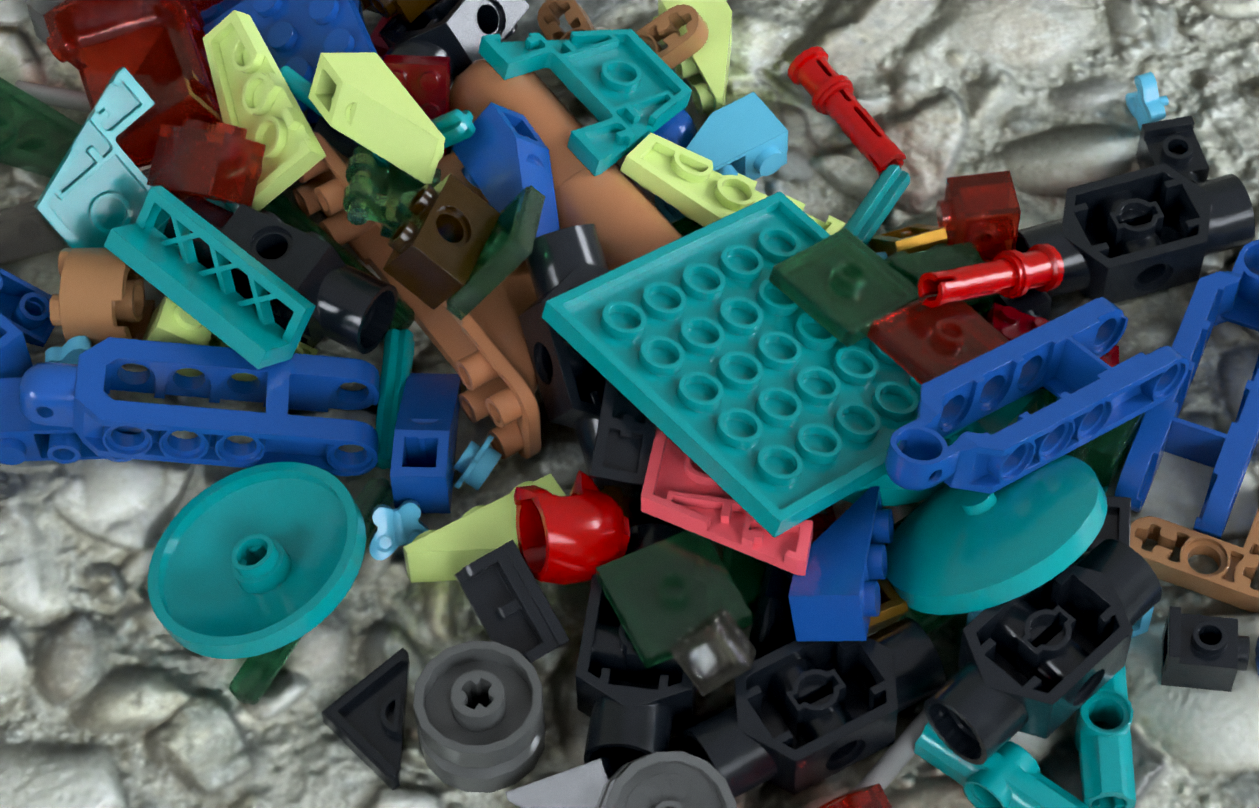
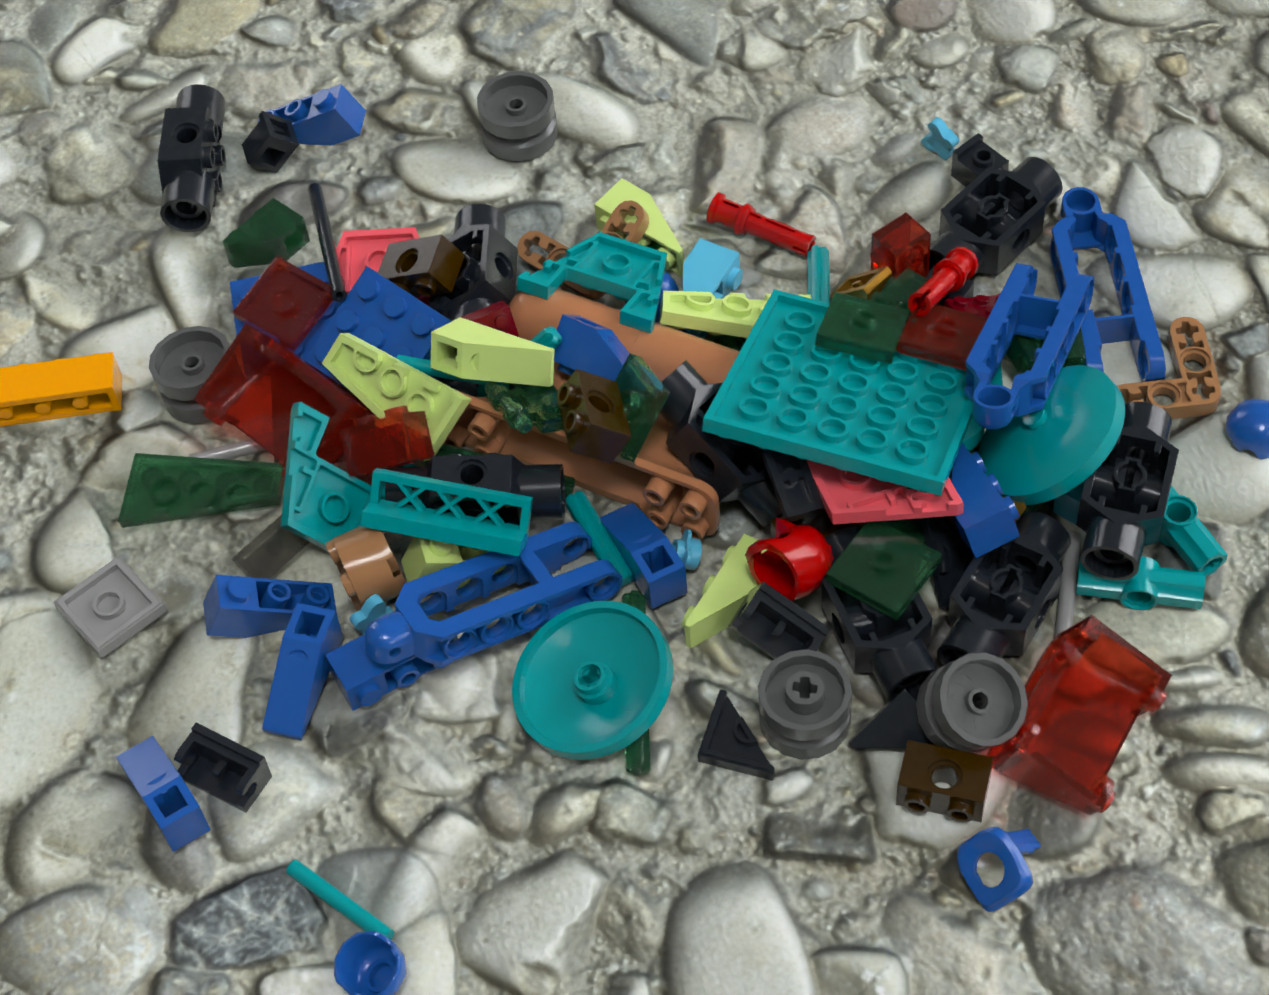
camera: 25 degrees left, 0 degrees up
medium azure piece [369,499,429,561] -> none
clear smoke slope [669,607,756,696] -> none
black brick [1161,606,1250,692] -> none

